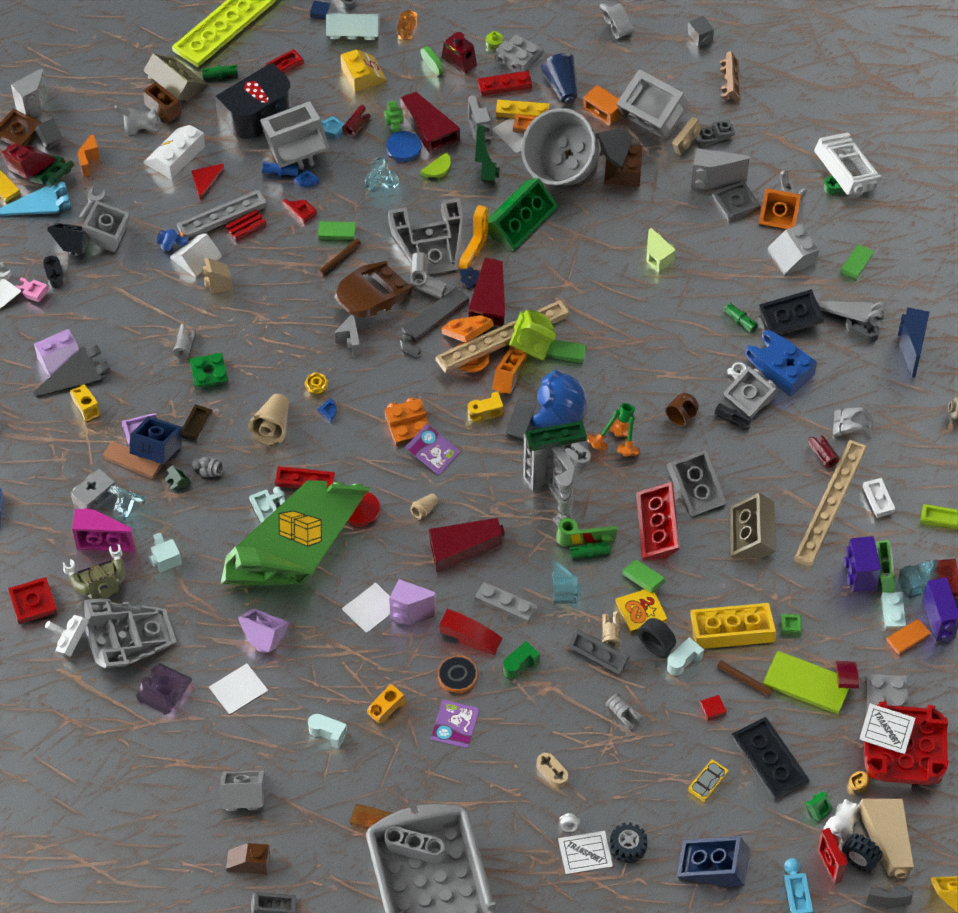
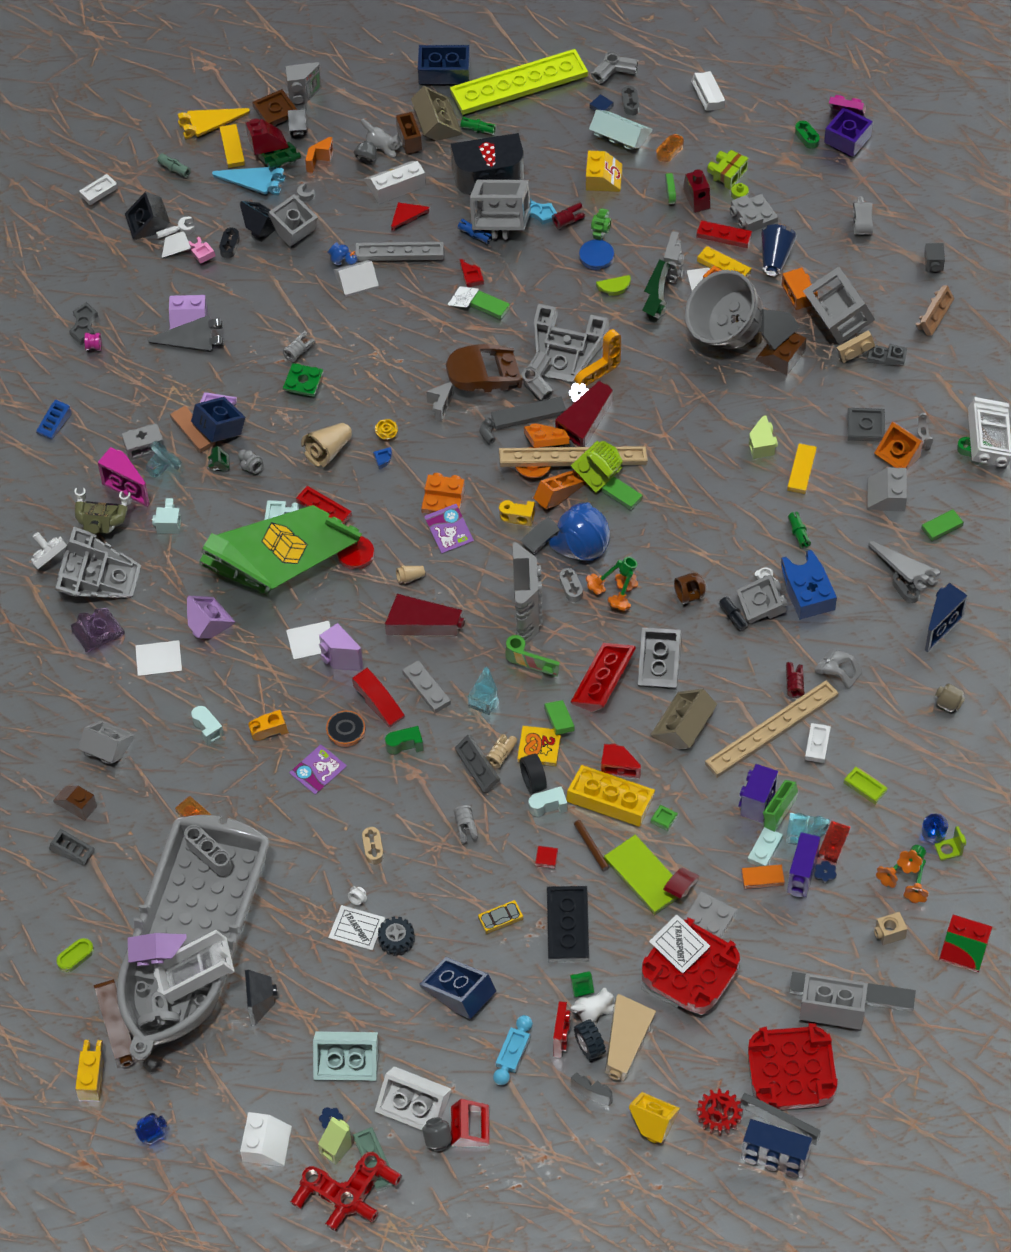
camera: 30 degrees right, 0 degrees up
red plate [8,577,57,624] -> none
yellow leg [70,384,101,422] -> none
dark brown tile [182,404,213,442] -> none
tan slope [202,258,233,295] -> none
red tile [226,209,266,241] -> none
red tile [265,49,304,74] -> none
blue tile [294,169,320,187] -> none
reddish brown bar [318,238,361,277] -> none
clear light blue tile [365,157,399,192] -> none
dark red slope [400,92,460,153] -> none
green slope [488,178,558,251] -> none
dark green plate [525,421,587,452] -> none
green pin [569,542,610,559] -> none
light grey slope [691,148,750,190] -> none
black plate [759,289,824,336] -> none
pearl gold tile [849,771,871,793] -> none
none -> dark grey cone [354,141,376,162]
none -> dark blue brick [418,45,470,84]
none -> white sticker [448,286,479,308]
none -> red slope [601,744,641,779]
none -> lime hips [707,150,749,190]
none -> yellow tile [787,443,817,494]

